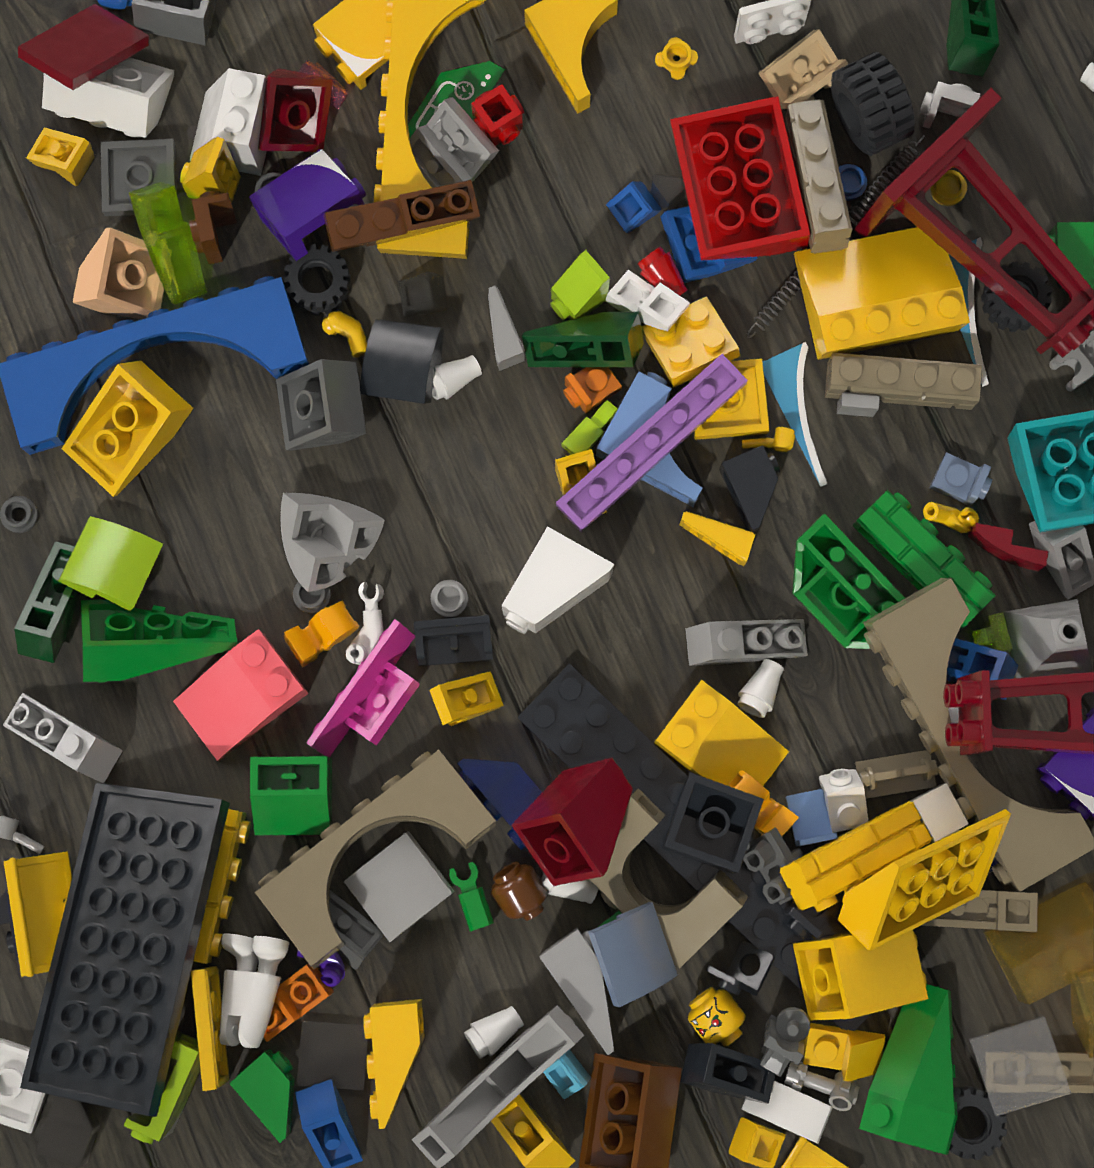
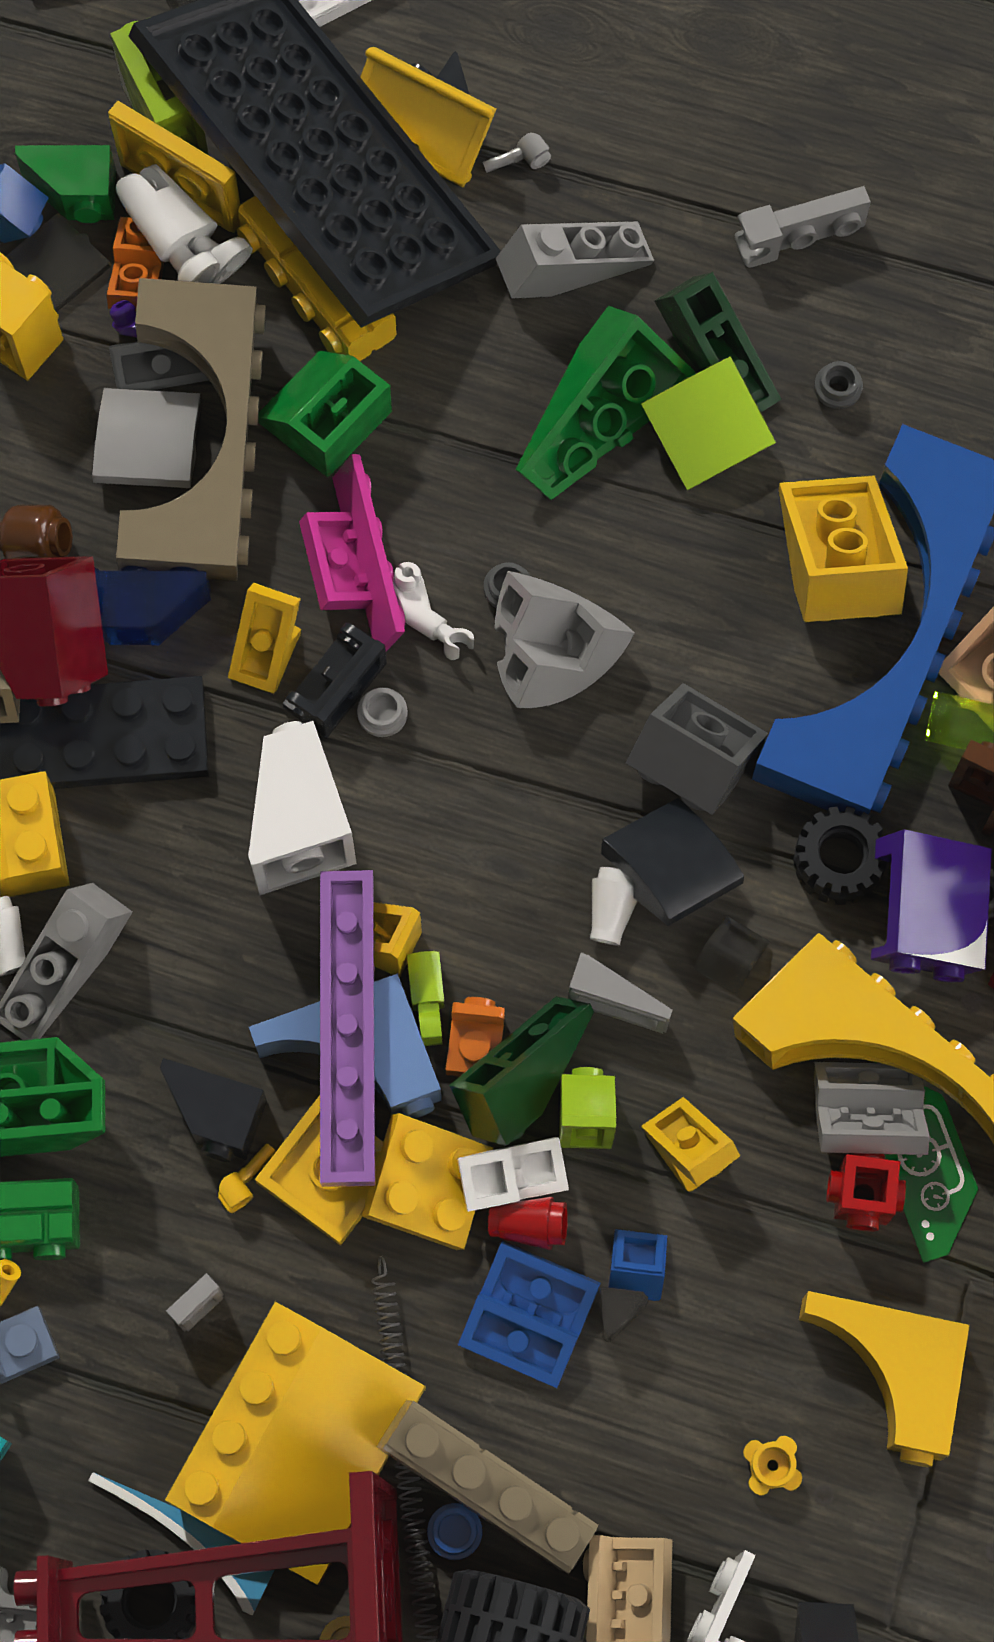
camera: 130 degrees right, 10 degrees down
coral slope [173,629,308,761] -> none
light orange leg [284,601,359,668] -> none
yellow arm [322,311,367,357] -> none
reddish brown slope [323,180,480,252] -> none
green bar [449,862,494,932] -> none
red slope [670,96,810,261] -> none
yellow slope [679,511,755,566] -> none
dark azure sticker [762,342,827,487] -> none
dark tan brick [825,353,982,410] -> none
none -> yellow slope [641,1097,740,1192]

